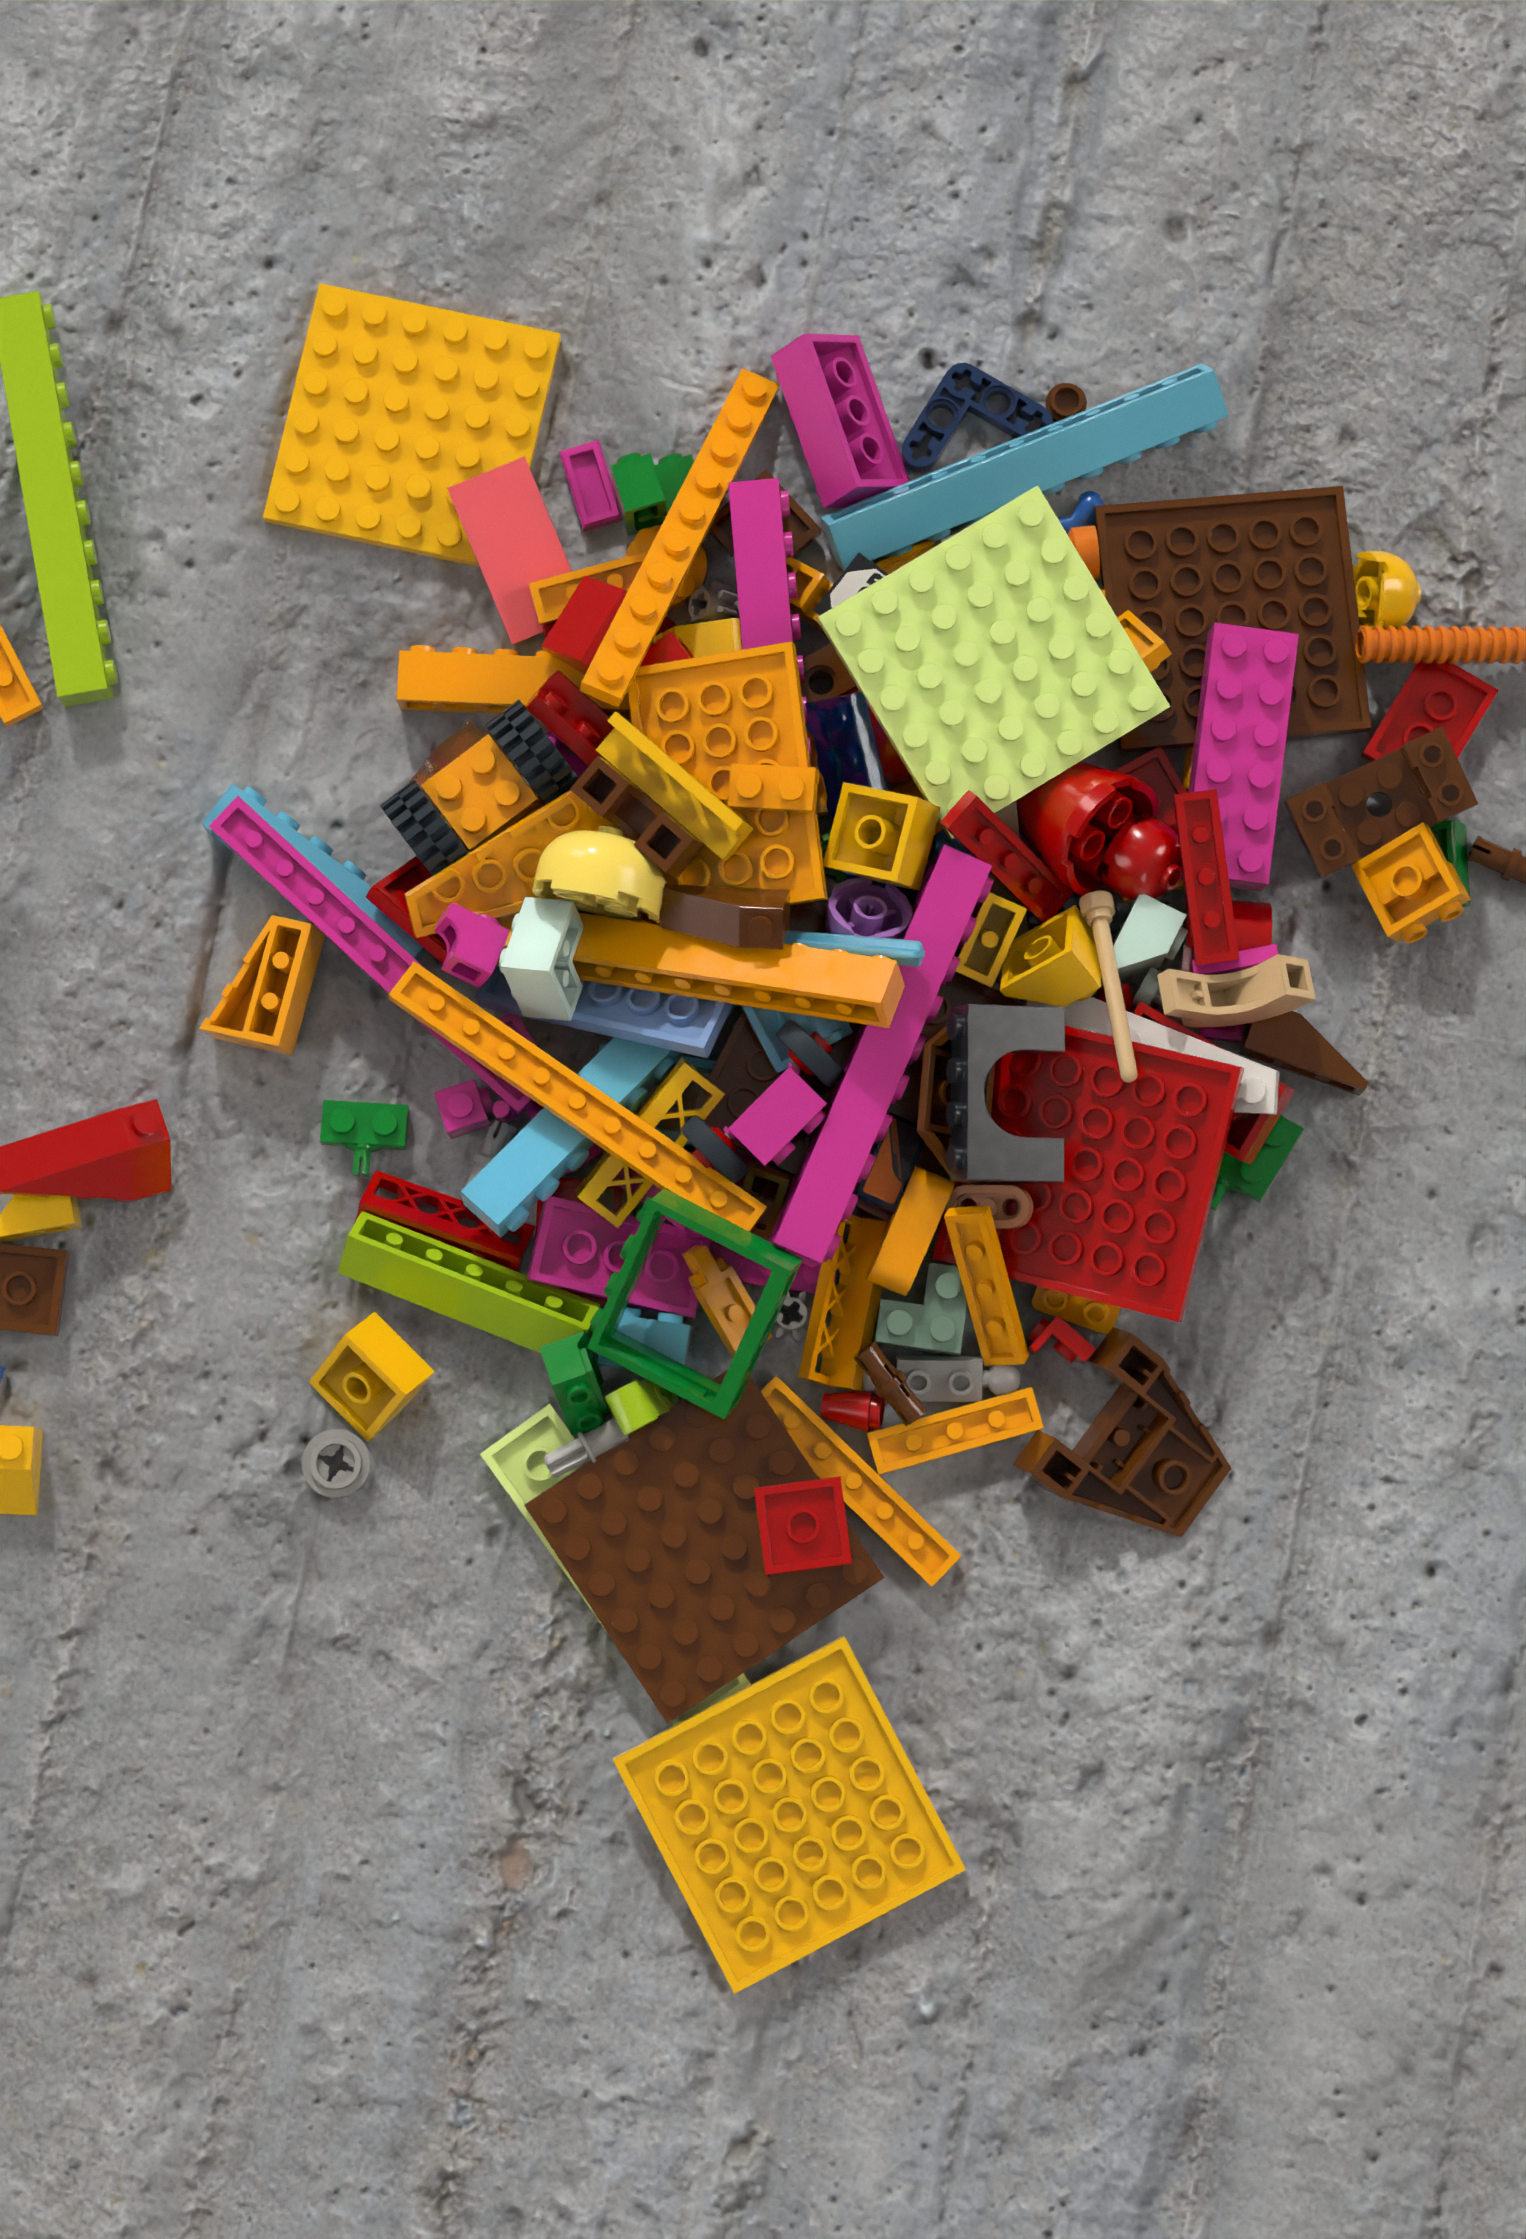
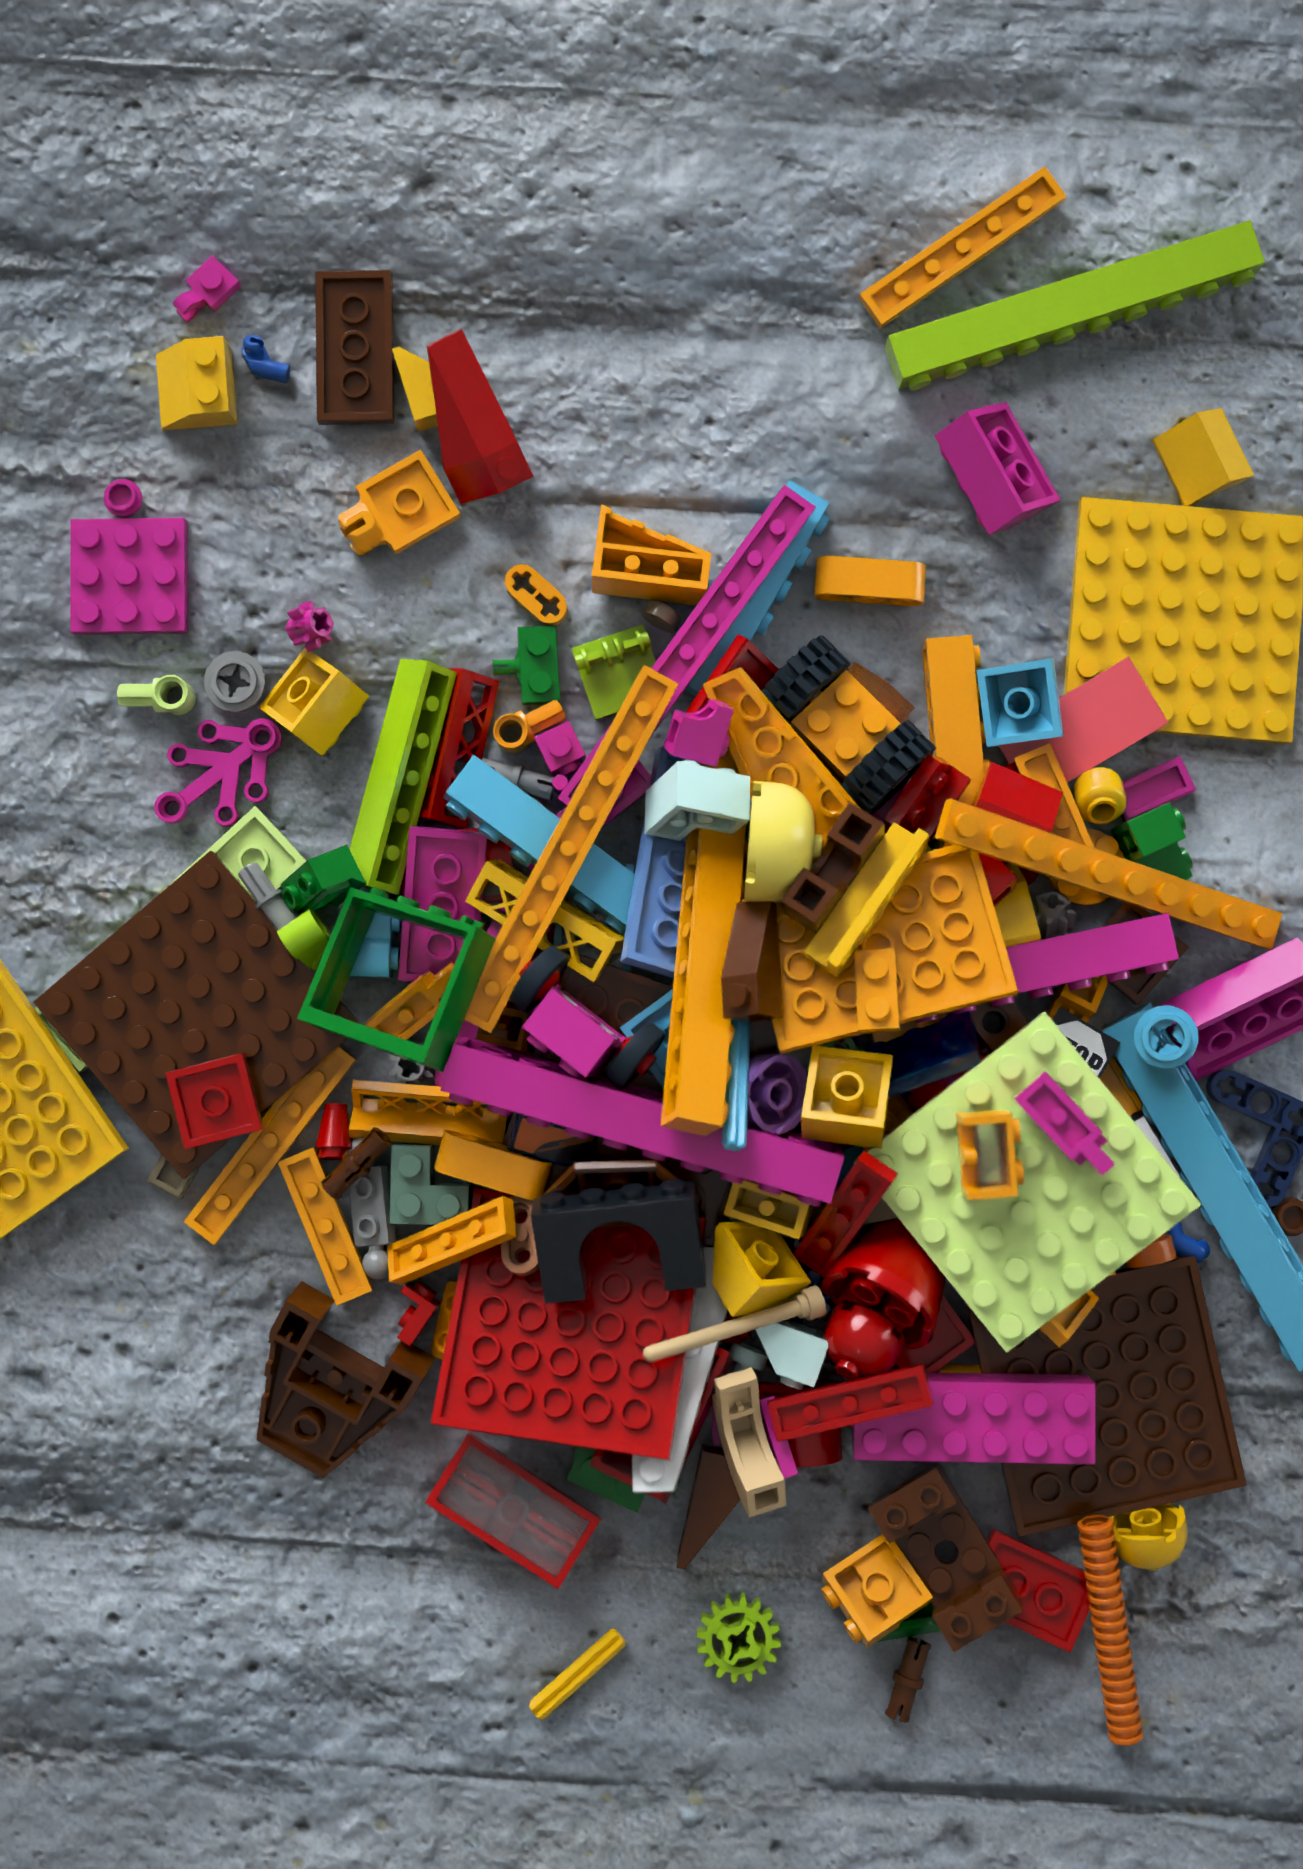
camera: 85 degrees right, 5 degrees up
none -> dark pink plate [70,518,188,635]
none -> dark pink plate [104,479,143,518]
none -> yellowish green axle [117,675,196,715]
none -> dark tan tile [146,1154,201,1200]
none -> dark pink plant [154,718,282,827]
none -> dark pink gear [285,601,334,652]
none -> light orange plate [338,449,461,555]
none -> clear brick [425,1431,601,1589]
none -> light orange axle [493,700,566,753]
none -> light orange beam [505,564,568,626]
none -> yellow axle [529,1628,626,1720]
none -> lime hinge [571,624,656,720]
none -> dark tan tile [641,600,681,633]
none -> lime gear [696,1592,781,1683]
none -> light orange beam [814,556,926,606]
none -> dark pink slope [934,402,1061,535]
none -> light orange window [956,1110,1024,1200]
none -> medium azure slope [977,658,1064,747]
none -> dark pink hinge [1014,1071,1115,1176]
none -> yellow head [1073,767,1126,824]
none -> medium azure gear [1133,1005,1199,1069]
none -> yellow slope [1152,408,1254,506]

